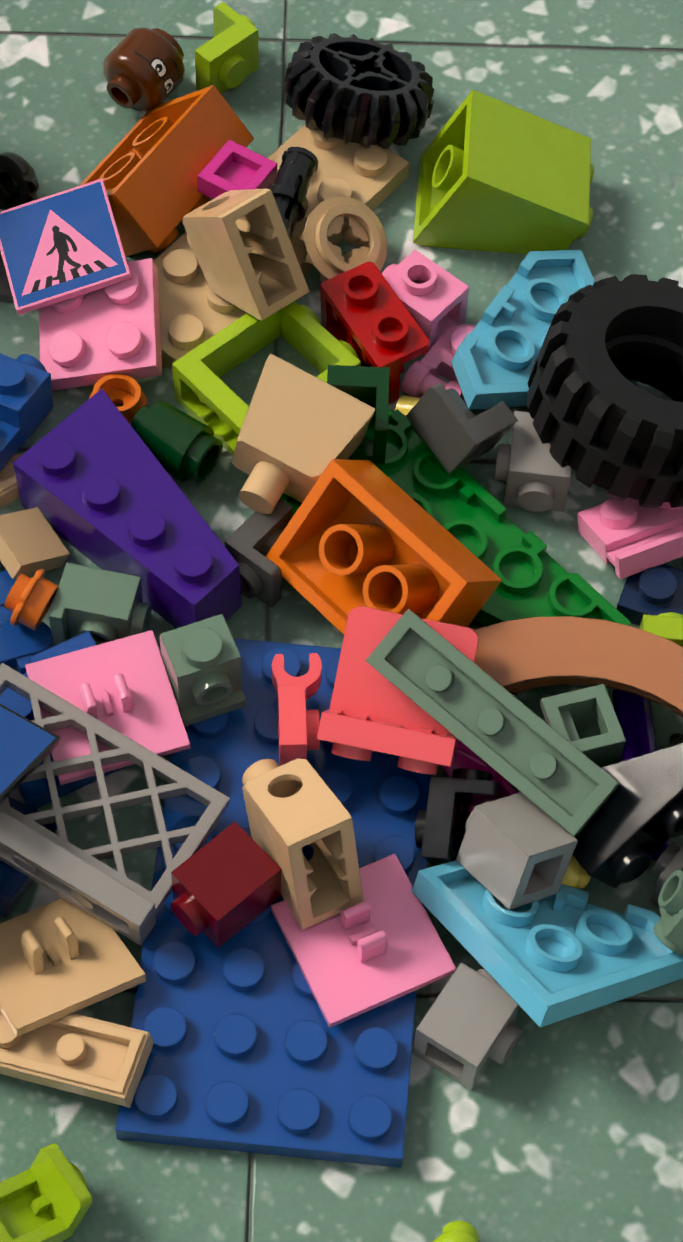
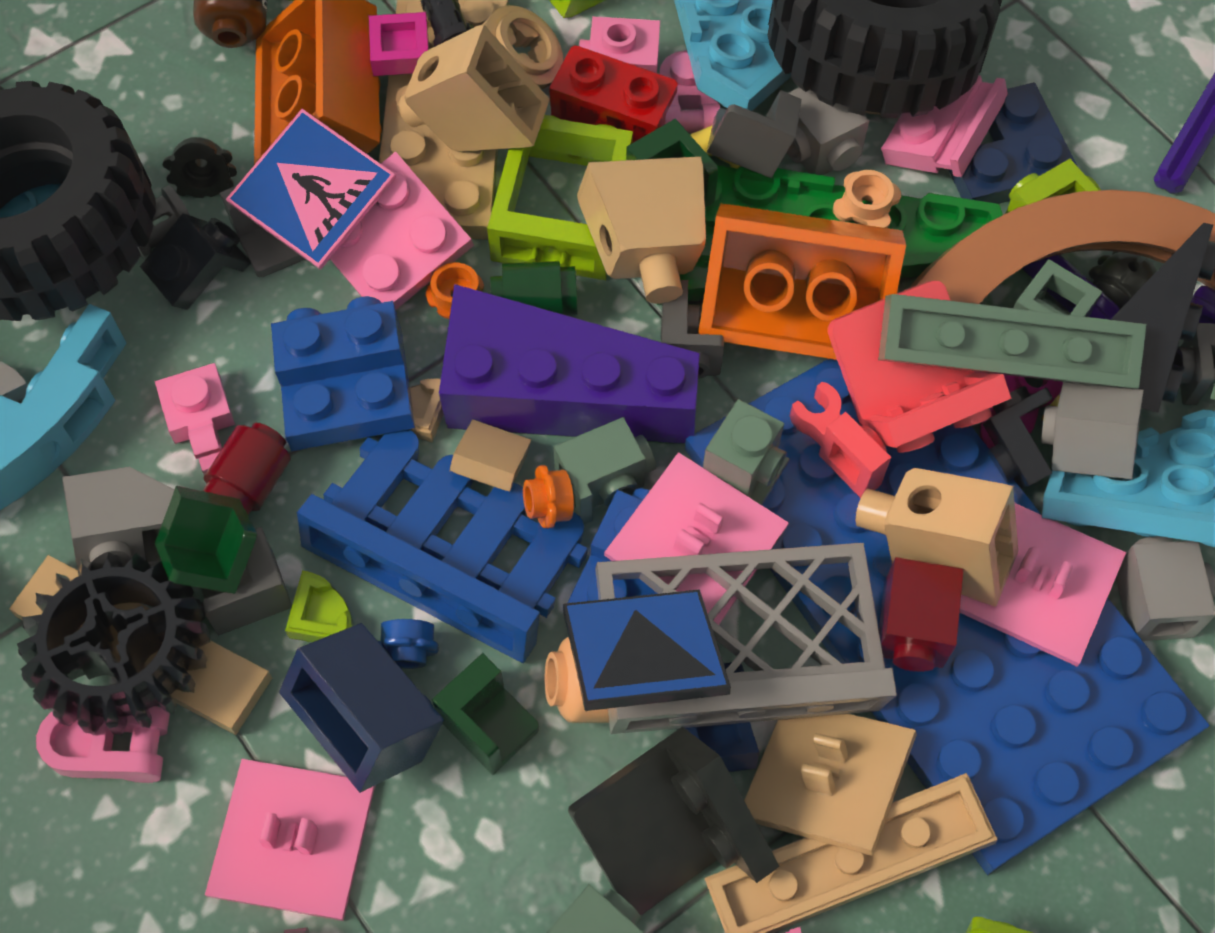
camera: 35 degrees left, 5 degrees up
none -> light nougat plate [833,170,901,228]

